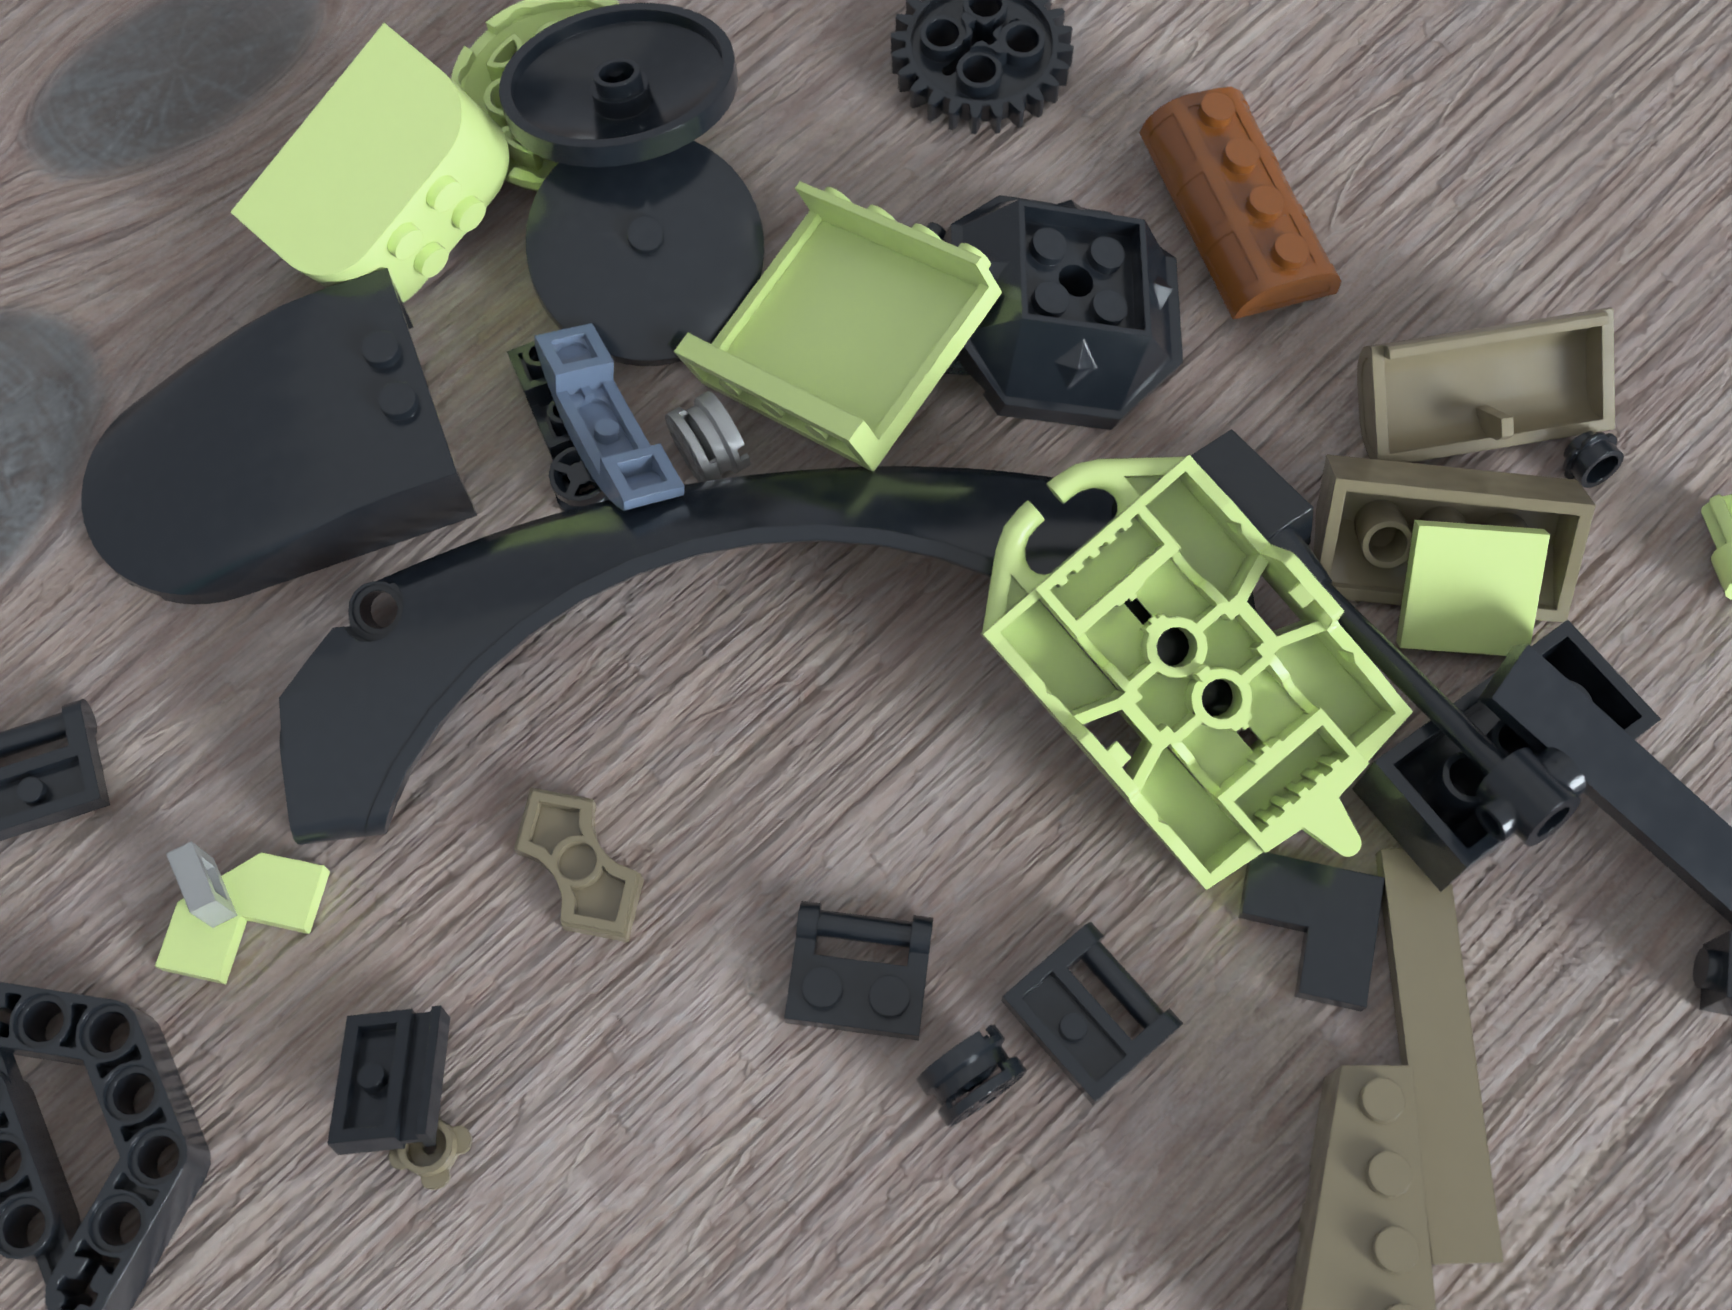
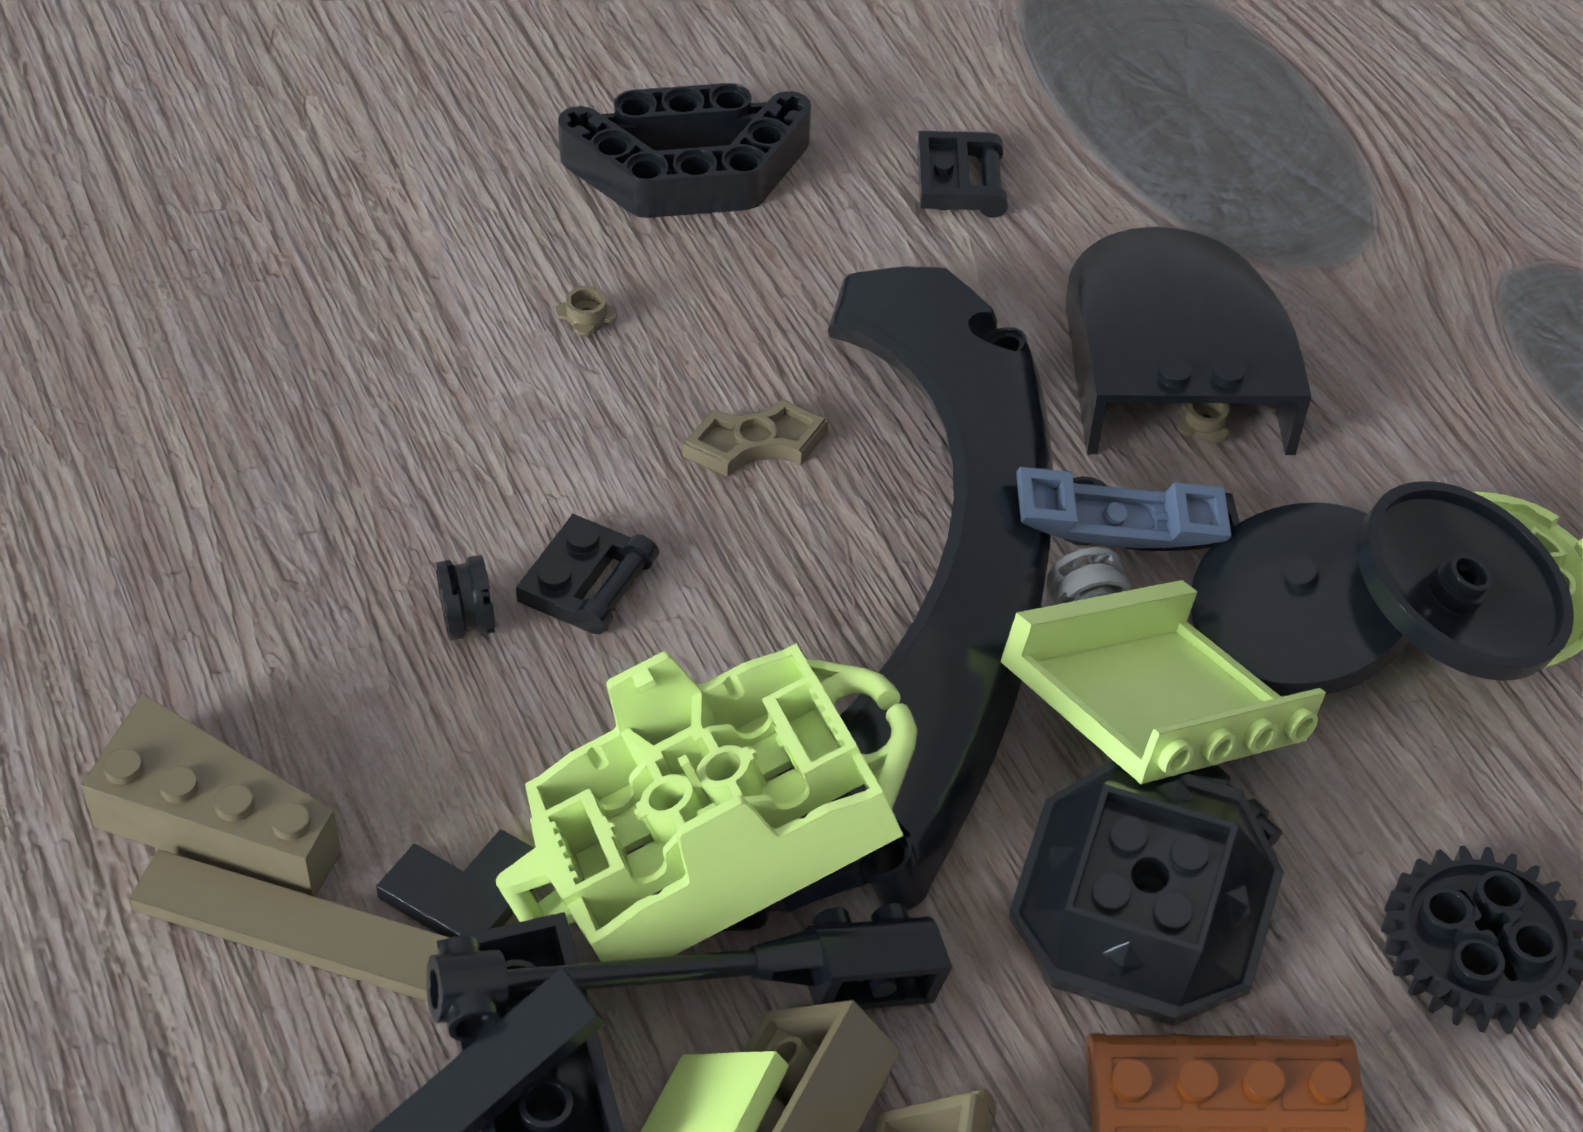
camera: 105 degrees right, 20 degrees down
yellowish green tile [155,852,330,985] -> none
light grey tile [166,841,238,928] -> none
yellowish green brick [230,23,509,302] -> none
black plate [327,1005,451,1155] -> none
black plate [1001,921,1184,1105] -> none

